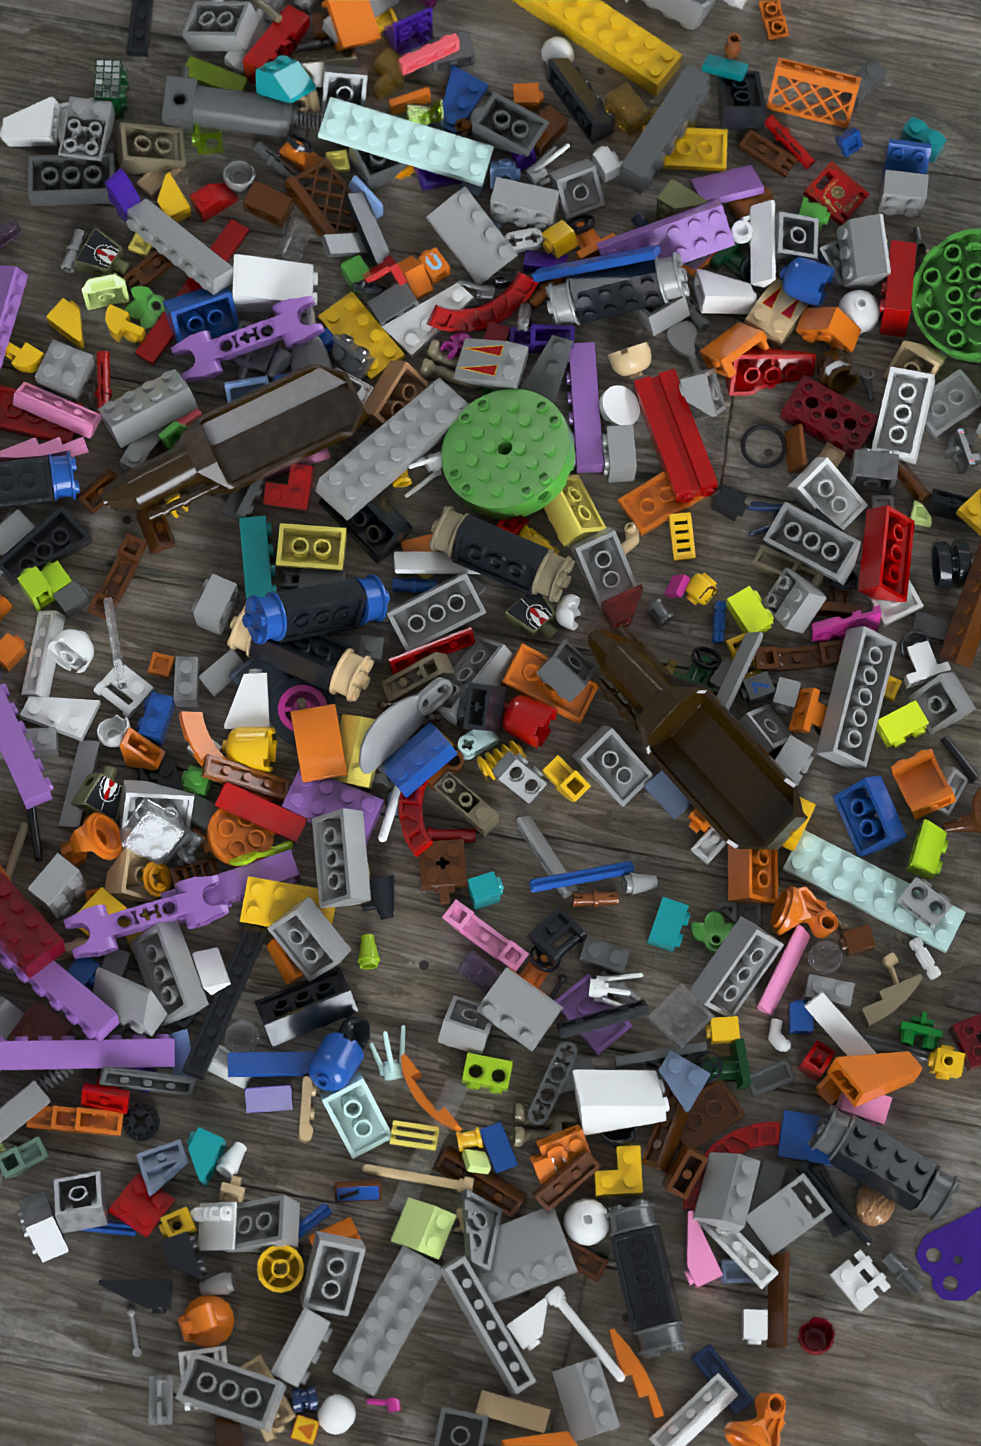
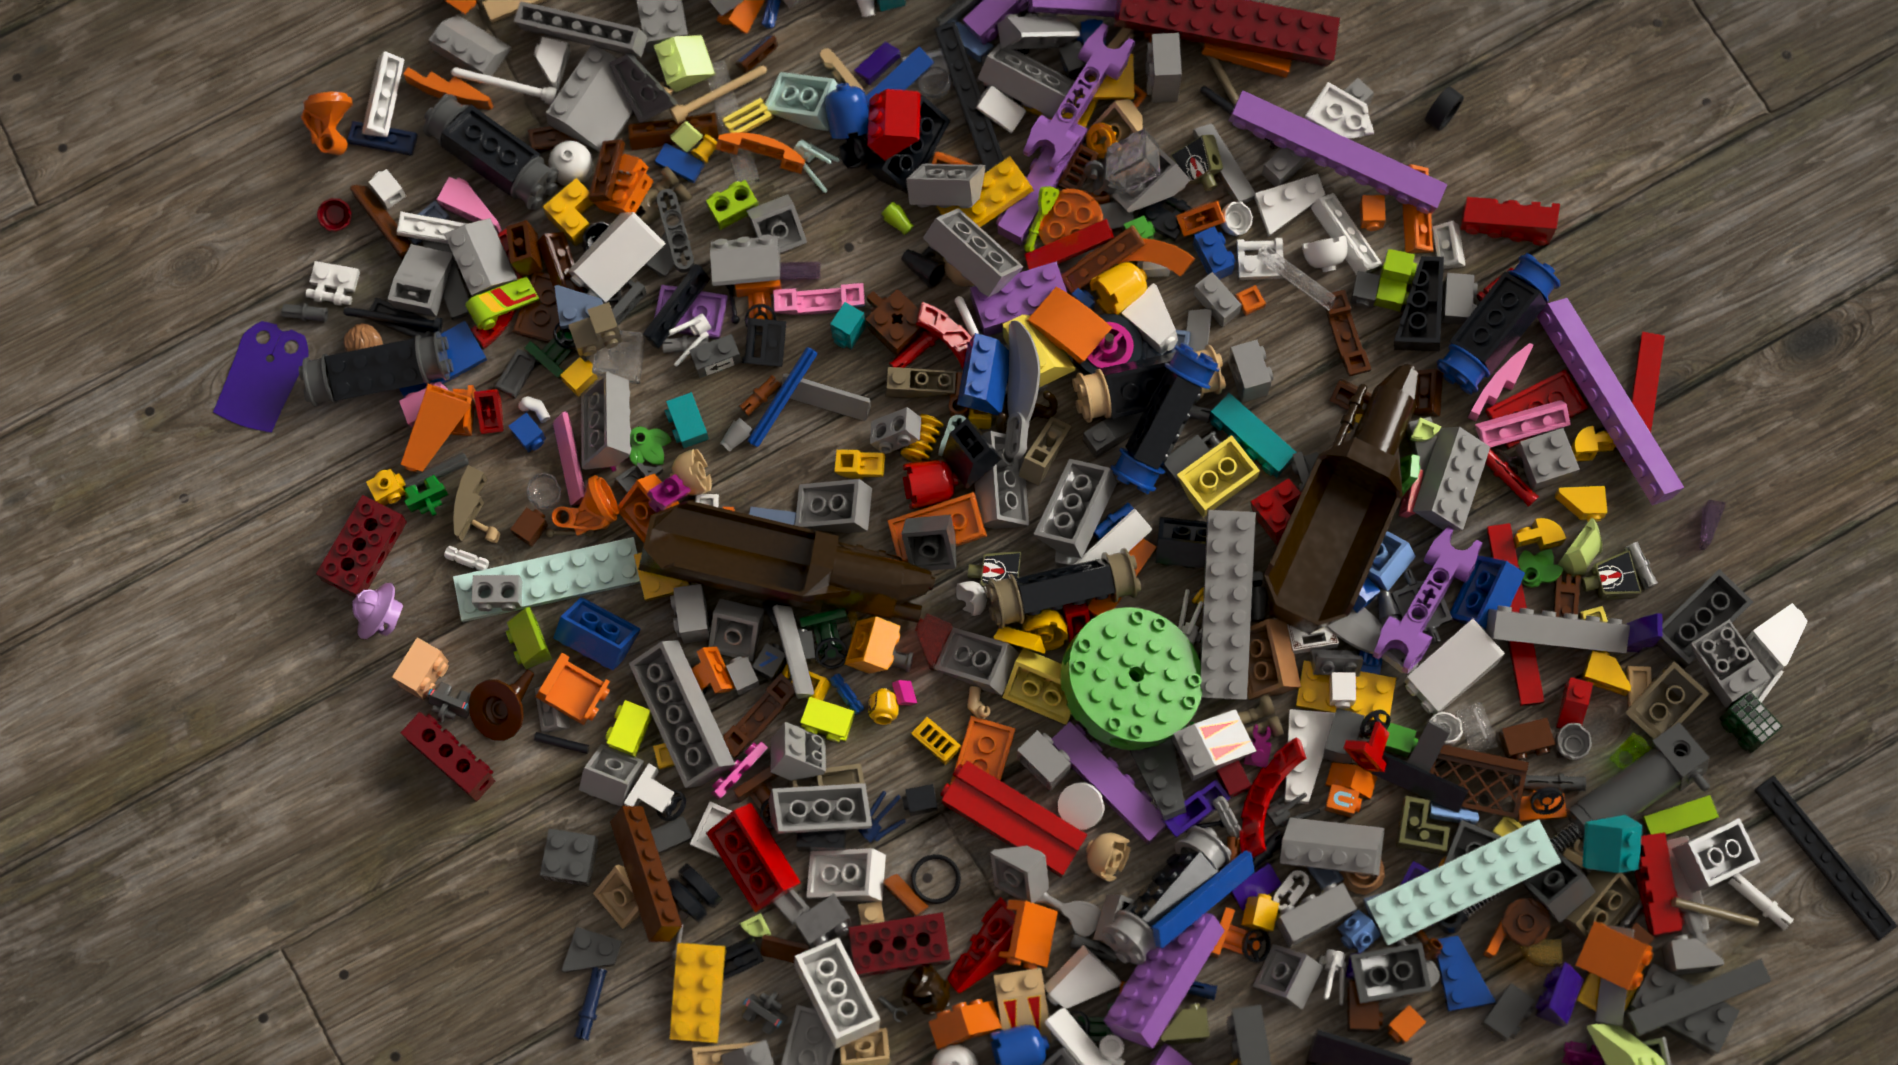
camera: 145 degrees right, 0 degrees up
orange piece [60,812,123,867] -> none
red slope [388,627,476,675] -> none
coral plate [399,33,460,76] -> none
clear neon green bracket [406,99,444,125] -> none
white brick [592,146,622,183] -> none
light grey brick [803,974,855,1010] -> none
white tile [804,991,877,1056] -> none
none -> lime door [465,276,539,330]
none -> dark tan brick [568,302,623,356]
none -> magenta hips [647,474,691,512]
none -> tan cylinder [670,449,712,496]
none -> light orange brick [844,617,900,674]
none -> red slope [868,89,921,160]
none -> yellow slope [994,626,1046,654]
none -> blue plate [1072,288,1095,311]
none -> white brick [1329,672,1356,709]
none -> olive brick [1396,796,1450,855]
none -> yellowish green tile [1410,418,1441,442]
none -> white hair [1427,712,1463,746]
none -> reddish brown tile [1502,898,1550,947]

